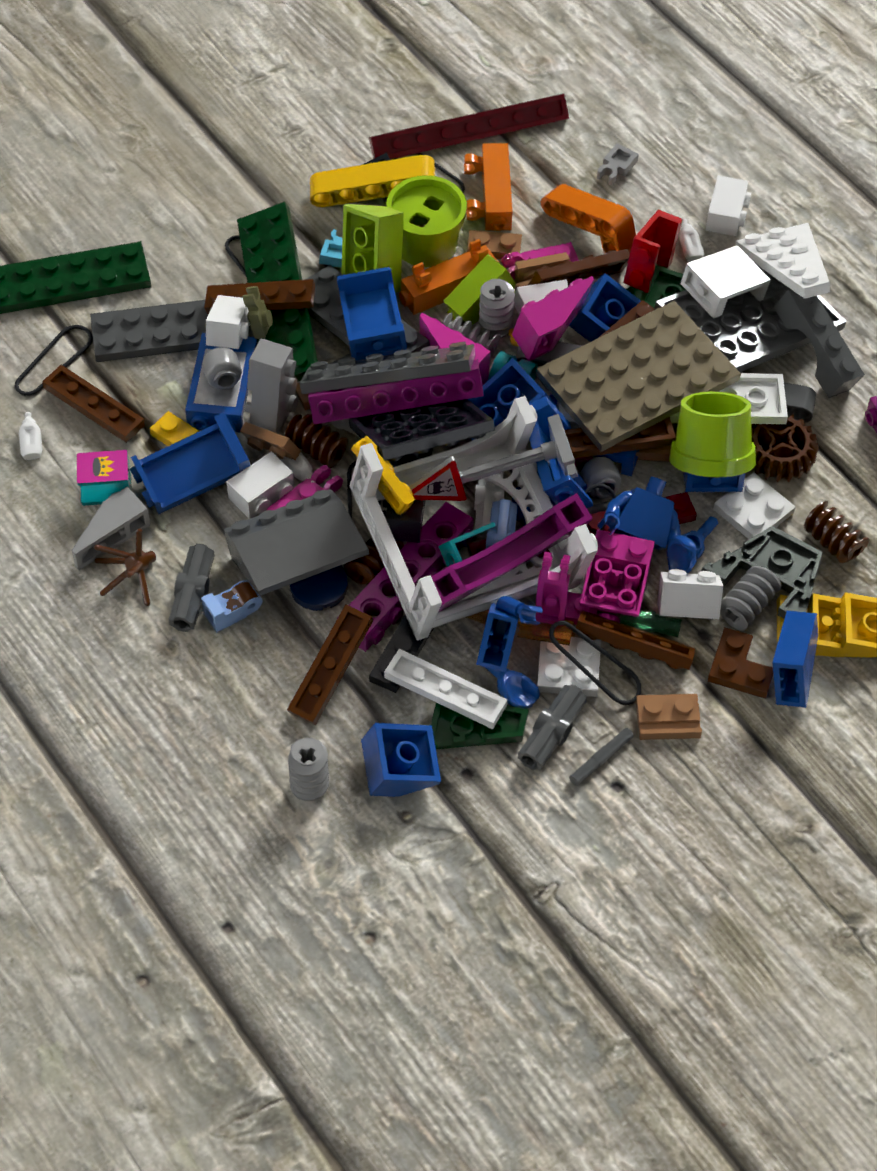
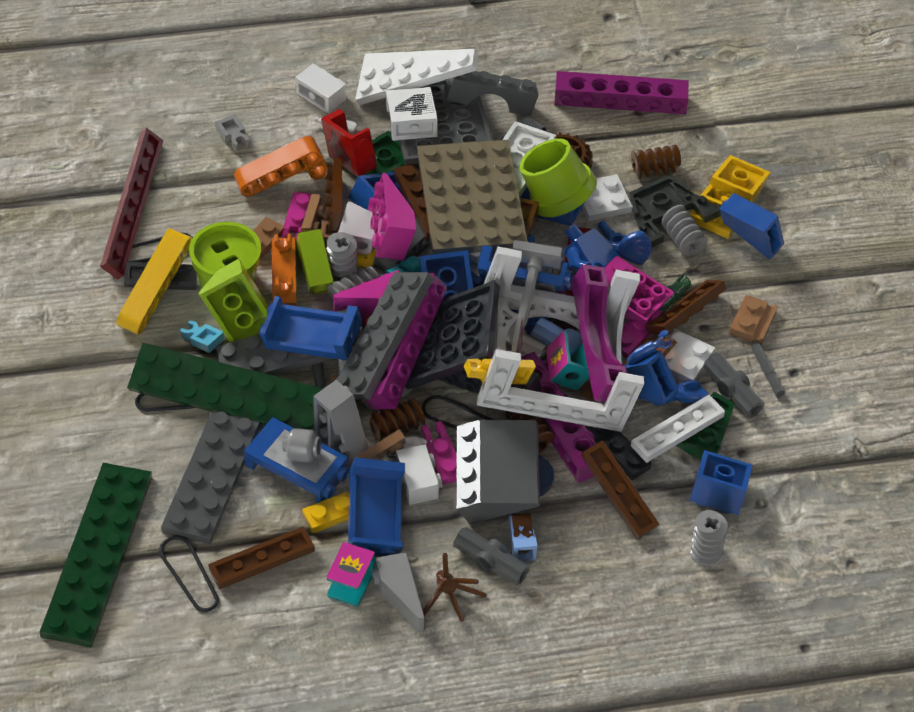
camera: 65 degrees left, 5 degrees down
white piece [19,412,42,460] -> none
reddish brown plate [204,279,316,314] -> none
white brick [206,295,250,349] -> none
olive plate [243,286,273,339] -> none
orange brick [464,143,513,231] -> none
dark pink hinge [535,552,570,626] -> none
black piece [549,621,641,705] -> none
white brick [657,569,723,619] -> none
reddish brown plate [707,627,773,699] -> none

